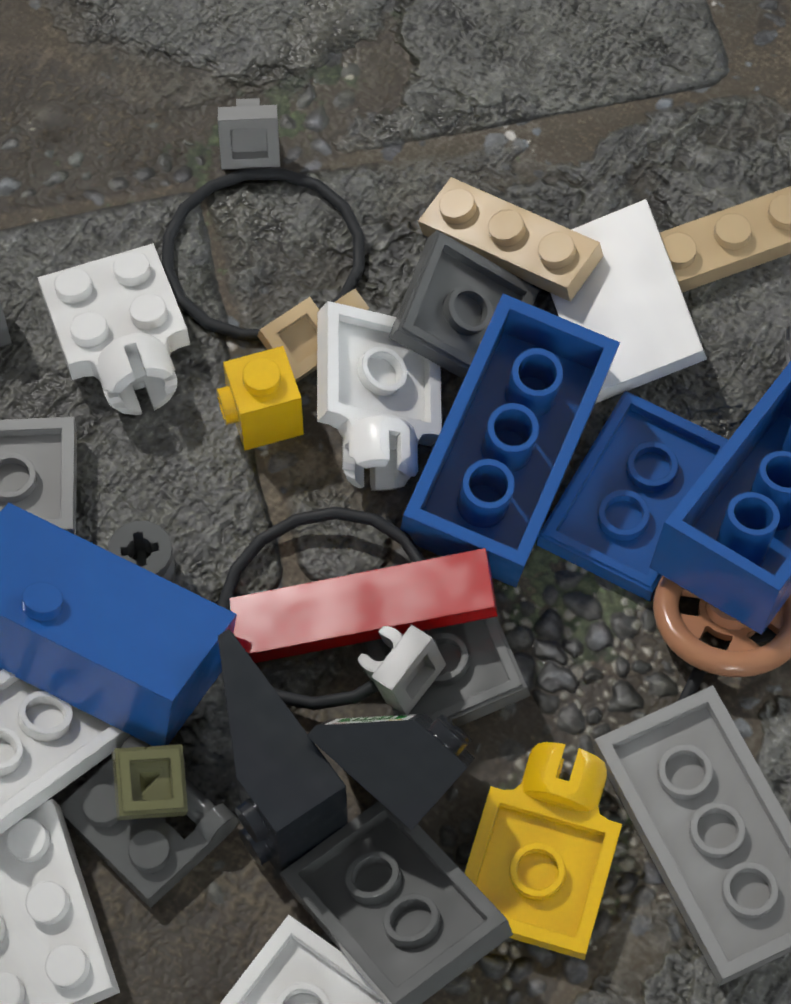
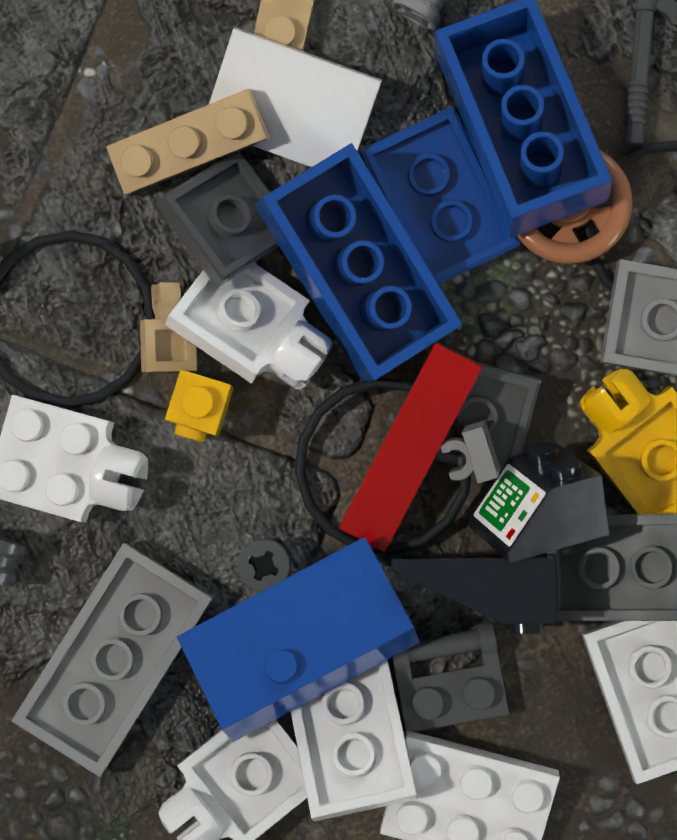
camera: 60 degrees left, 25 degrees up
olive tile [112,744,188,820] -> none

